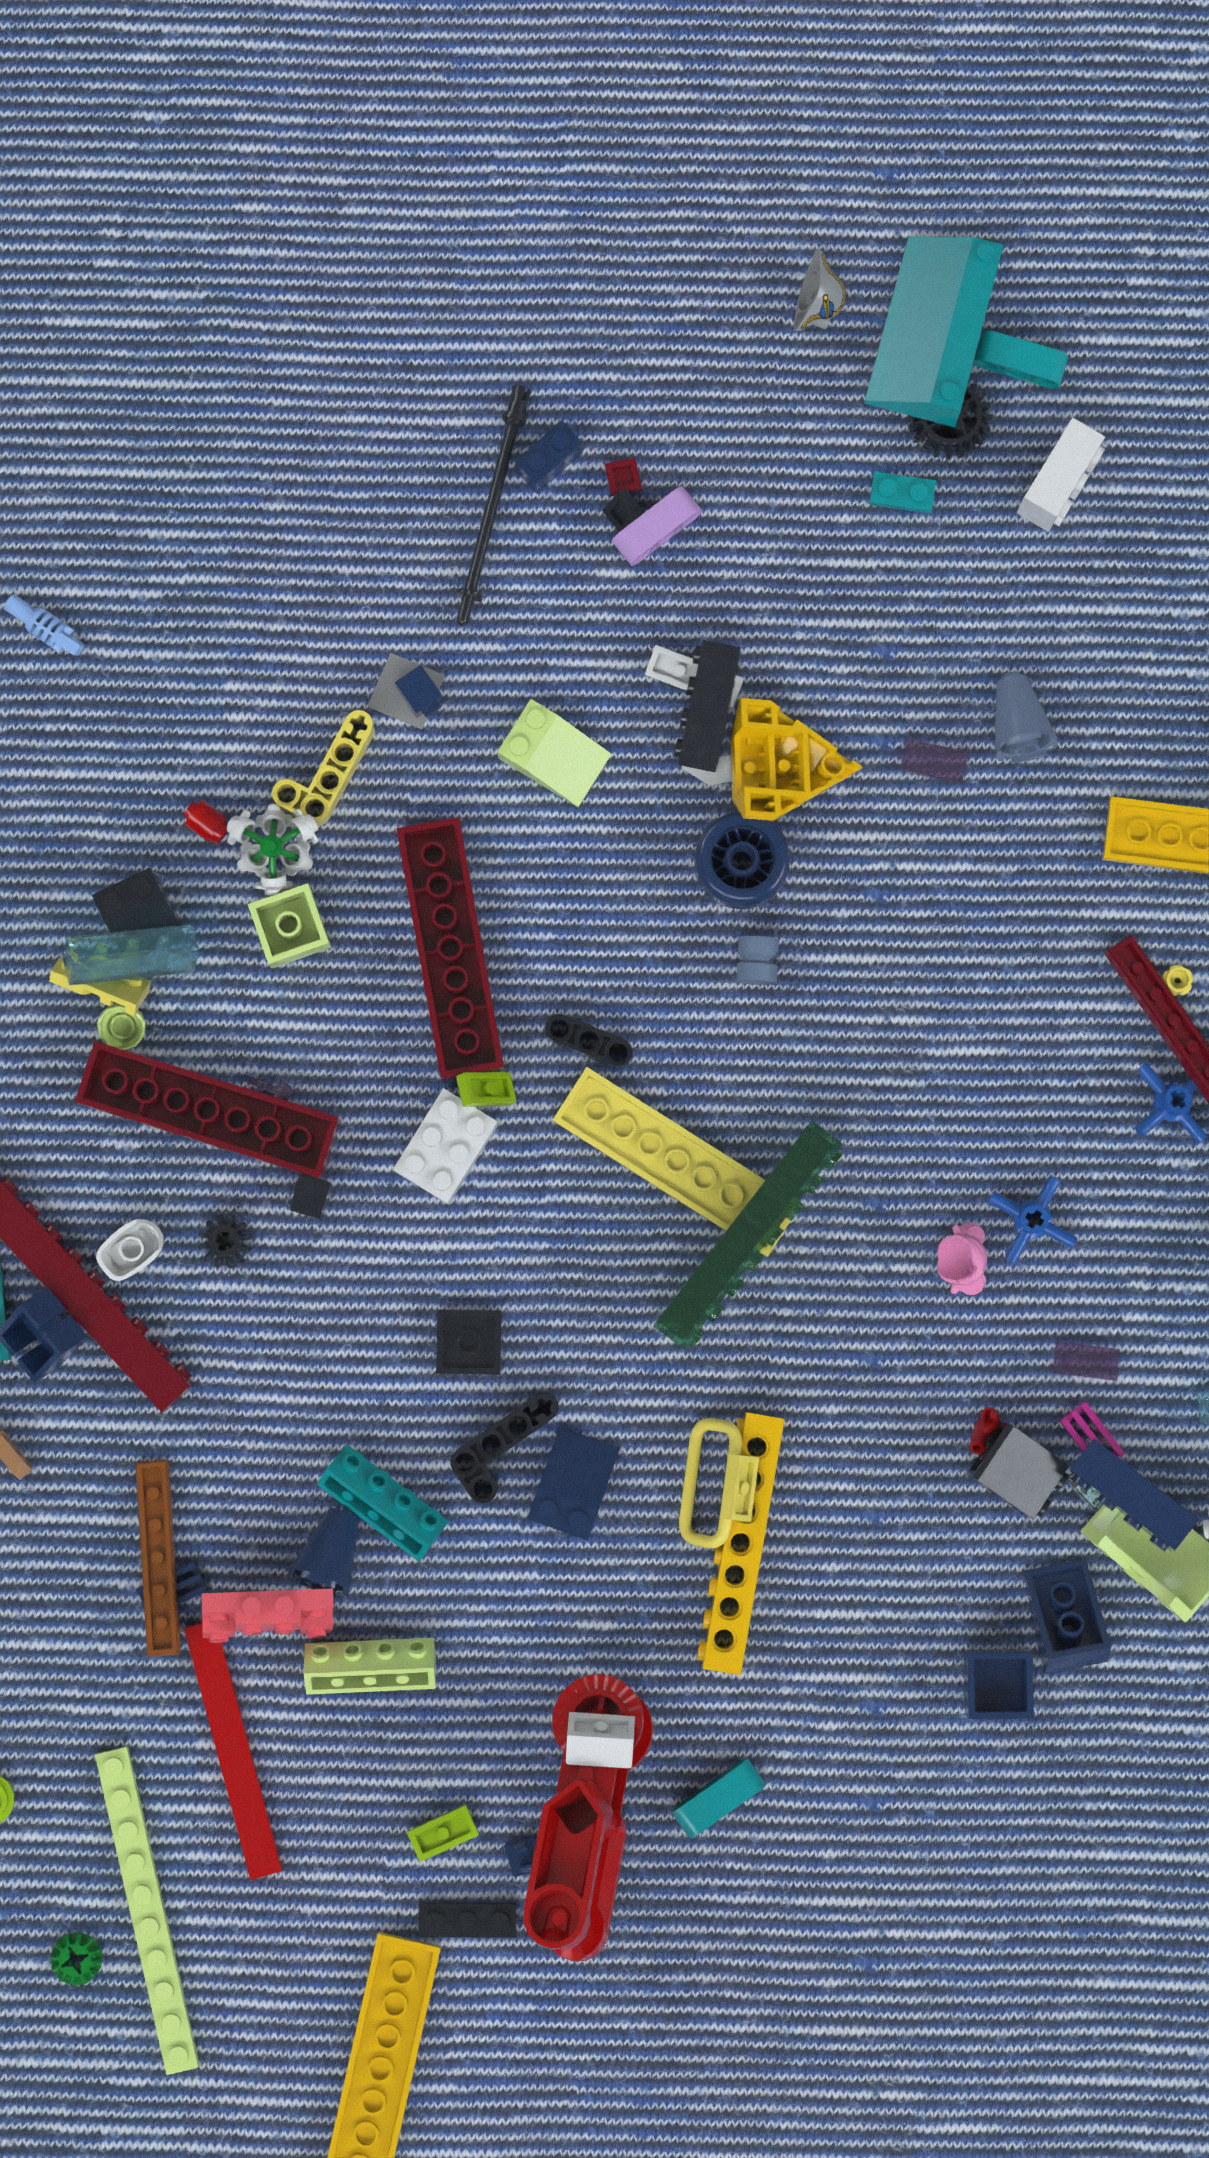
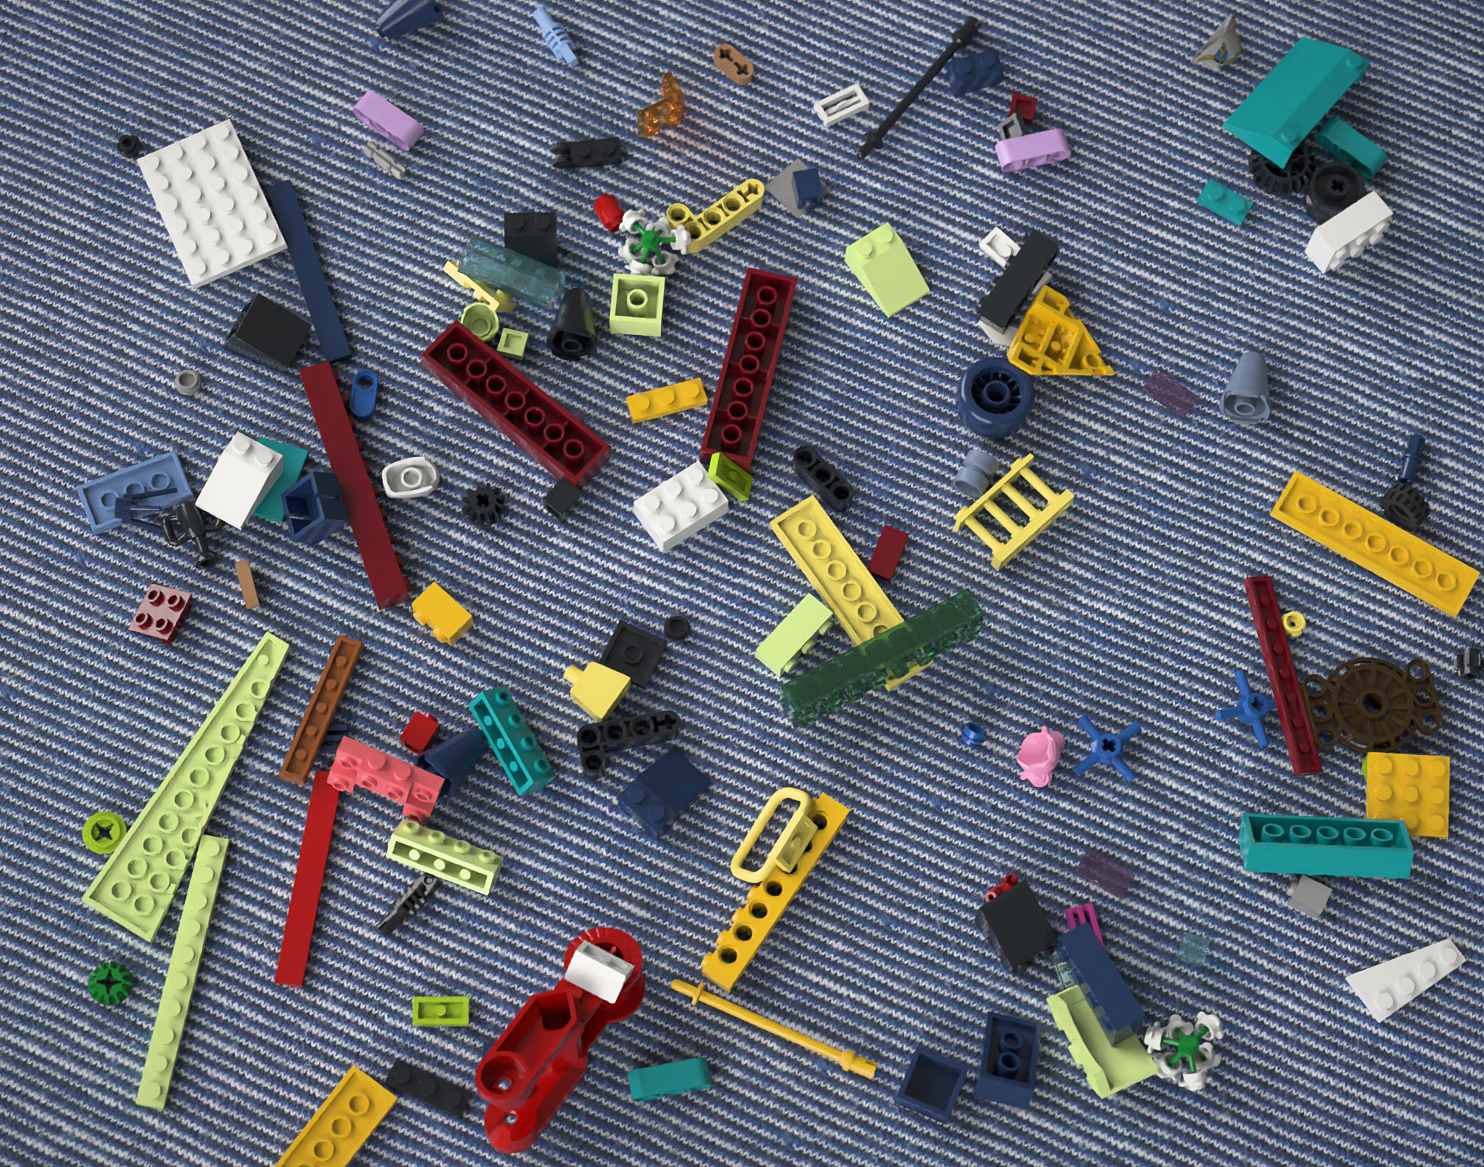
camera: 20 degrees right, 15 degrees down
none -> yellowish green wing [81,632,290,944]
none -> blue piece [350,369,379,421]
none -> black hinge [376,872,442,938]
none -> red brick [399,711,441,755]
none -> yellow brick [412,582,474,646]
none -> yellowish green plate [497,328,529,360]
none -> black cone [546,288,598,361]
none -> black hinge [550,137,622,169]
none -> light yellow torso [563,661,631,723]
none -> yellow plate [626,378,708,424]
none -> clear orange bracket [637,71,684,138]
none -> black plate [664,616,690,642]
none -> yellow bar [671,979,878,1080]
none -> medium nougat beam [714,44,754,85]
none -> yellowish green brick [756,593,833,677]
none -> white tile [814,83,870,128]
none -> dark red tile [867,525,909,582]
none -> light yellow fence [954,453,1074,571]
none -> blue plate [960,722,986,746]
none -> black wheel [1303,162,1365,225]

